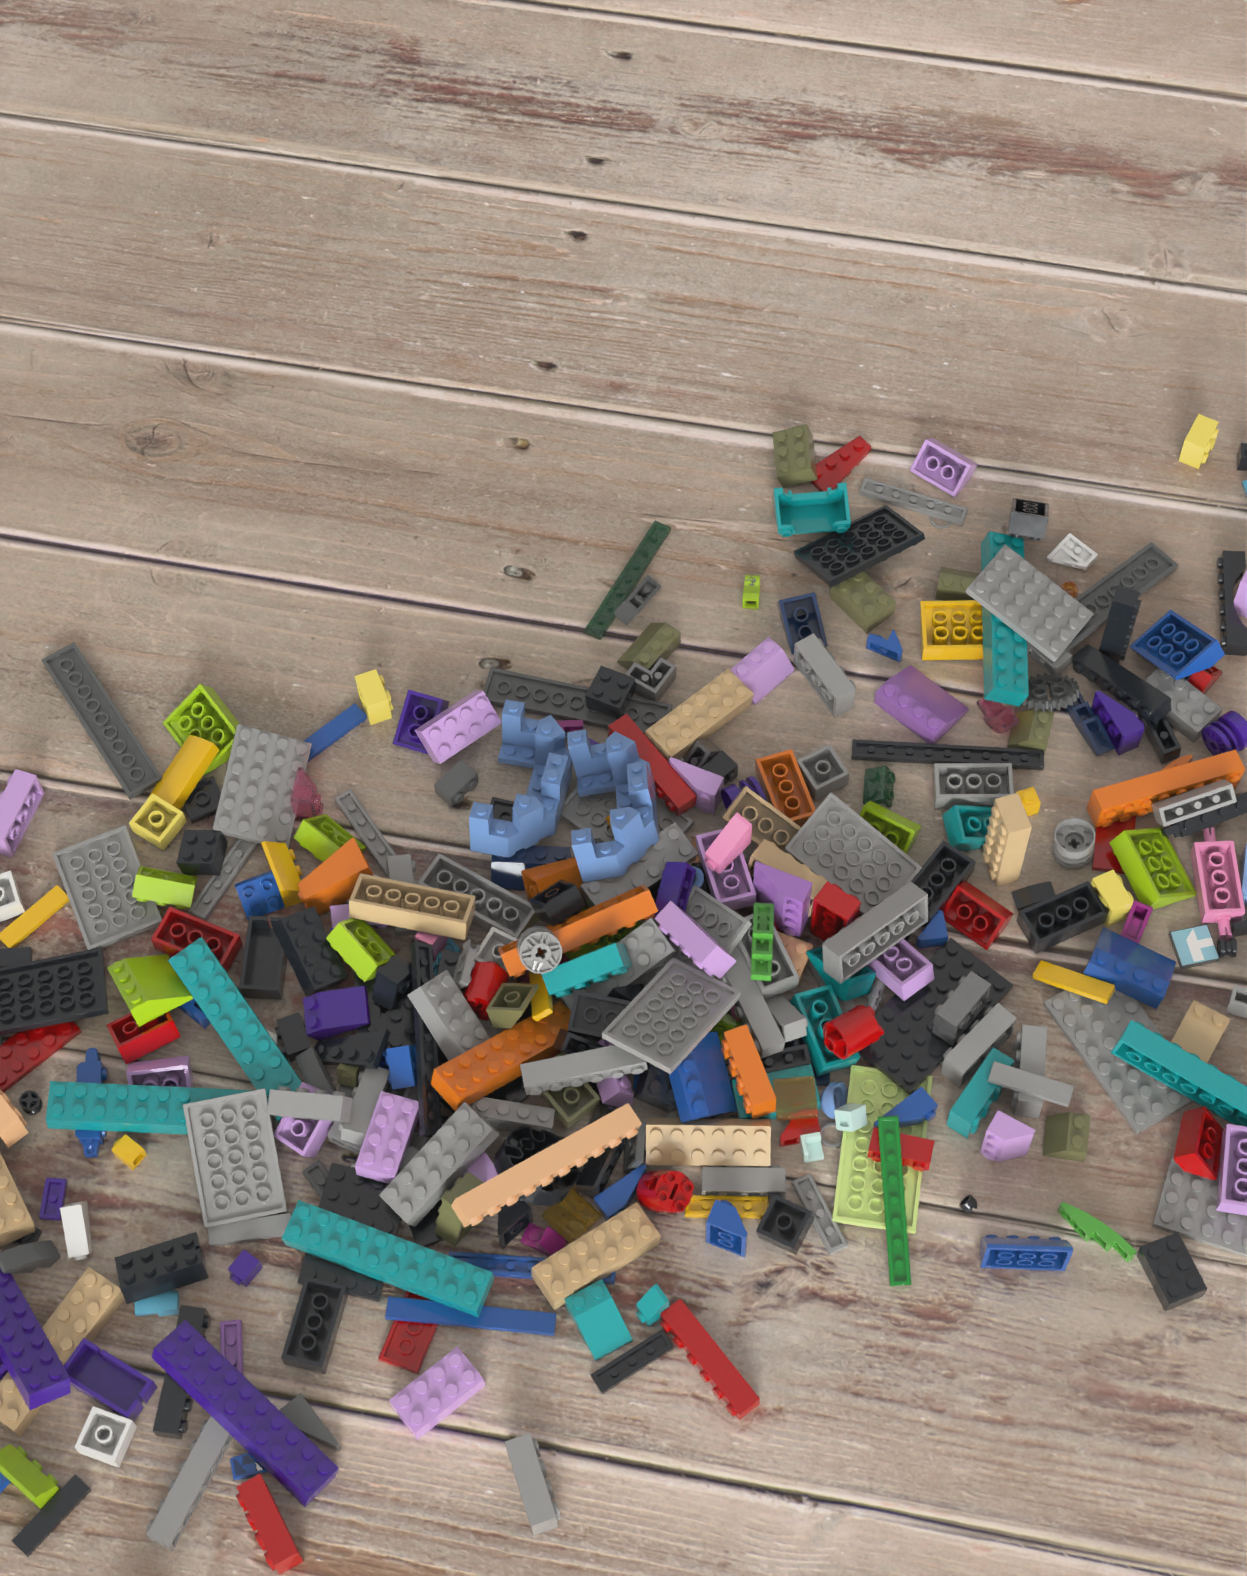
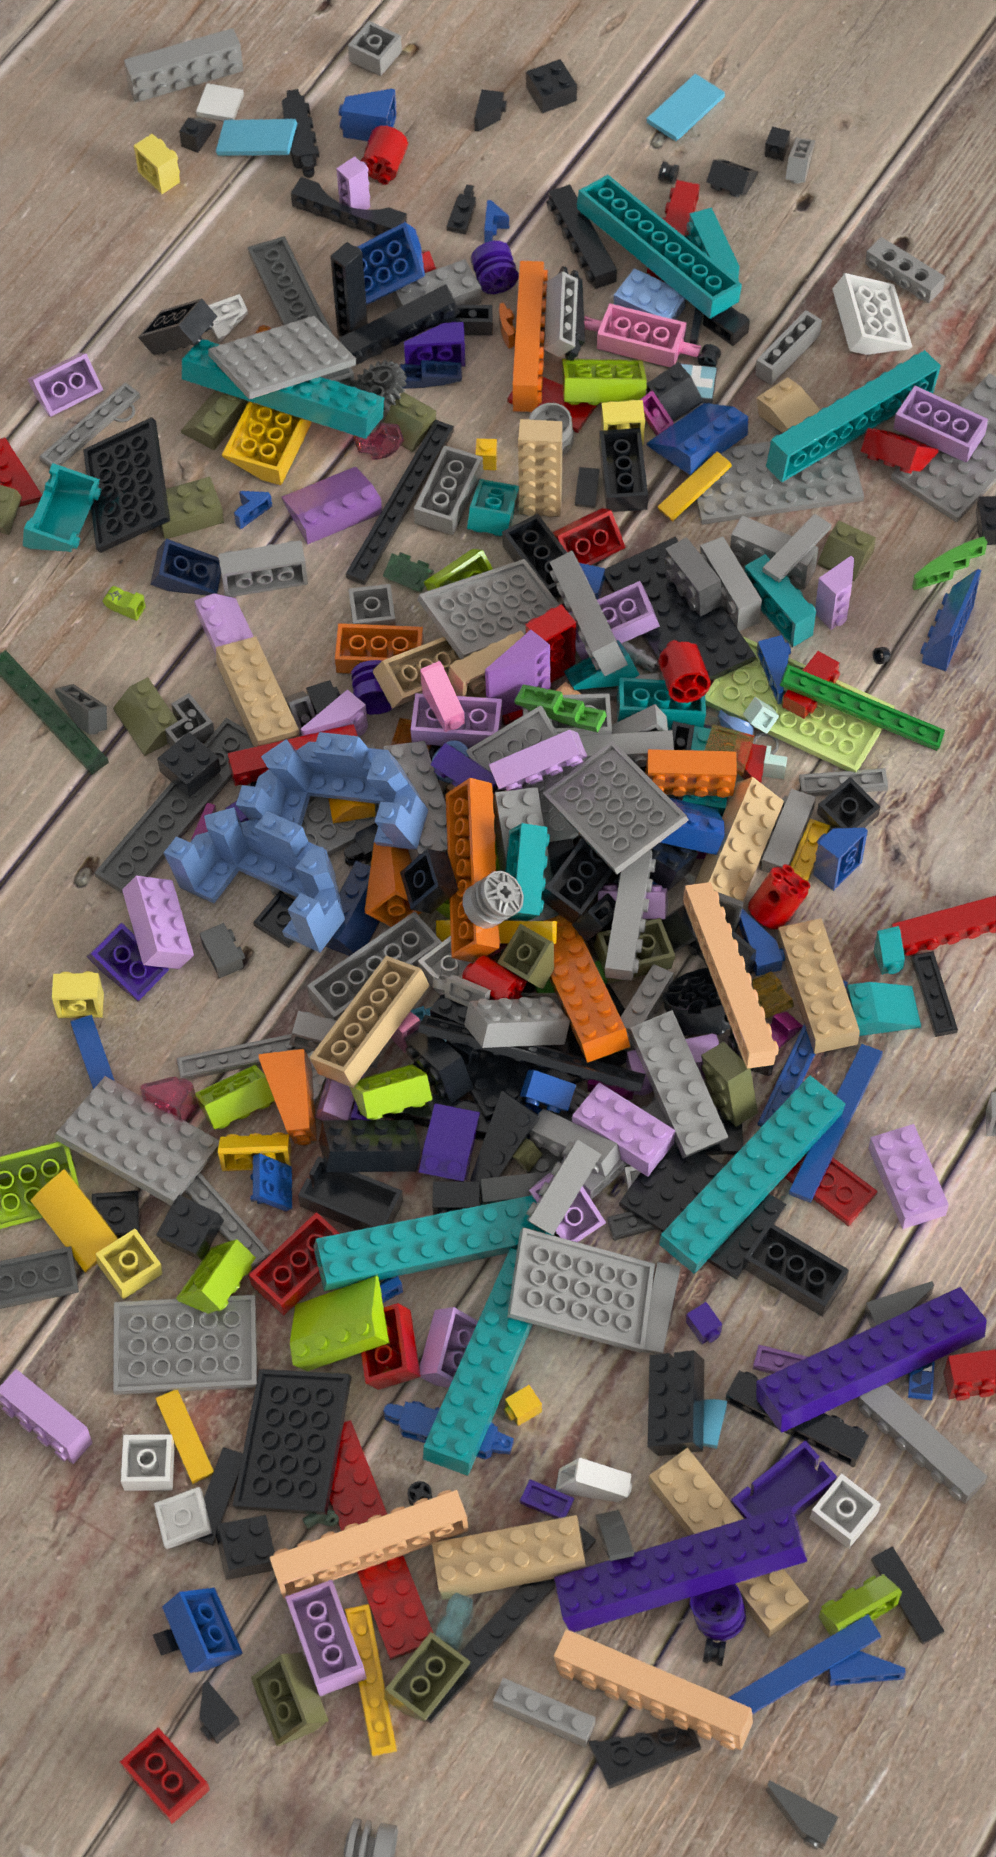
camera: 70 degrees left, 0 degrees up
none -> black slope [646,362,703,422]

